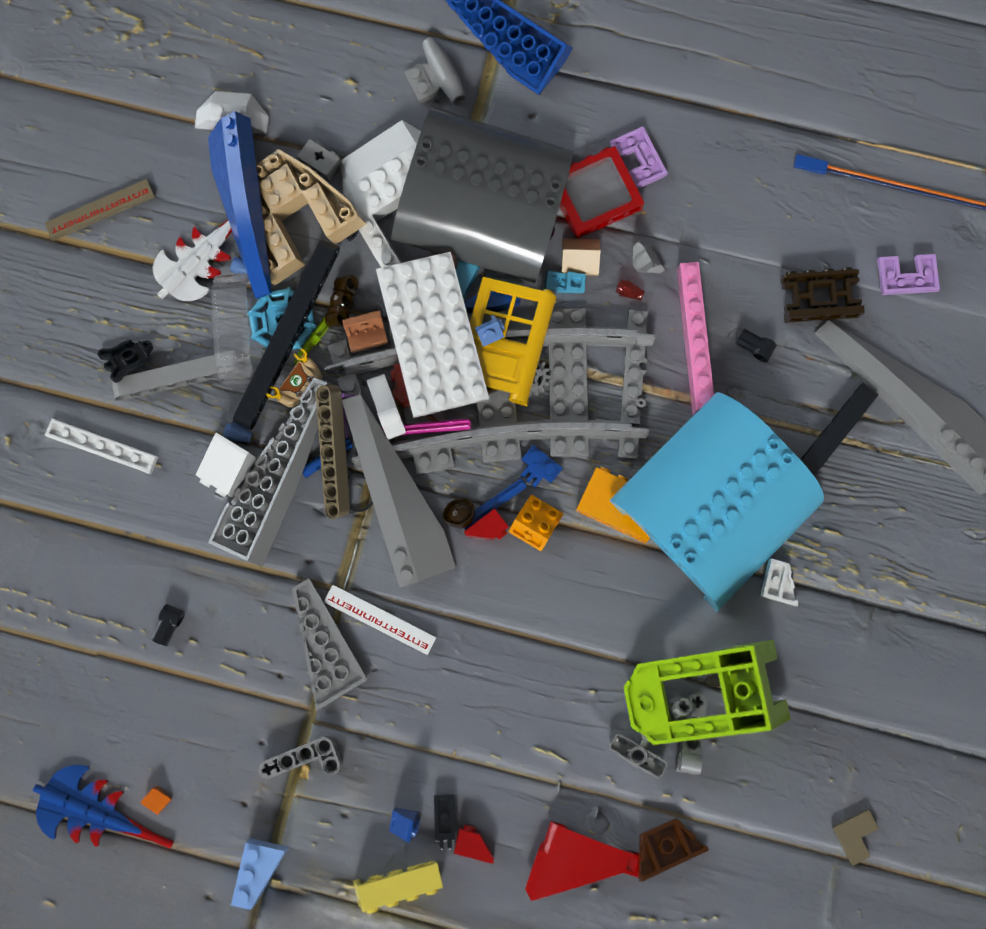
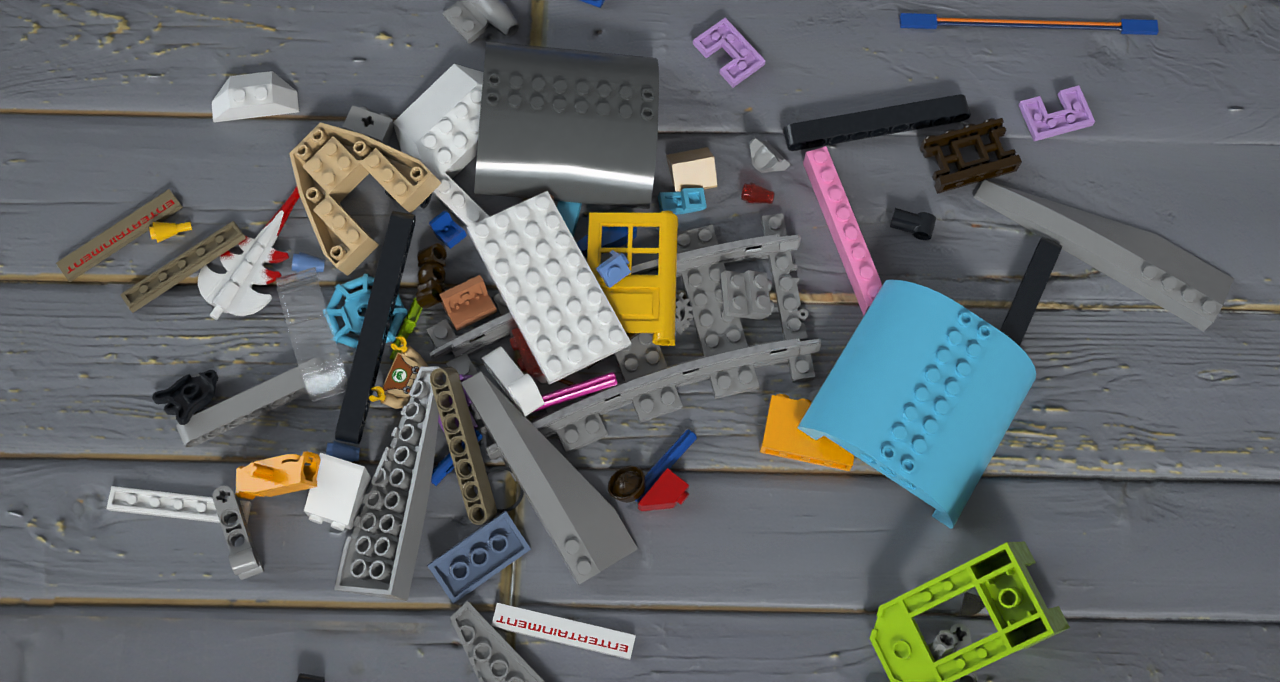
camera: 20 degrees left, 10 degrees down
blue wedge [208,111,272,299] -> none
light orange bracket [508,495,564,552] -> none
blue hinge [520,445,563,488] -> none
piece [560,146,644,239] -> none
white wing [760,558,798,606] -> none
none -> dark tan tile [120,220,246,313]
none -> yellow cone [149,222,192,243]
none -> light grey piece [213,486,264,580]
none -> light orange piece [235,451,321,500]
none -> sand blue slope [427,511,531,604]
none -> blue bracket [429,210,467,249]
none -> light grey plate [721,270,774,320]
none -> black beam [783,94,971,151]

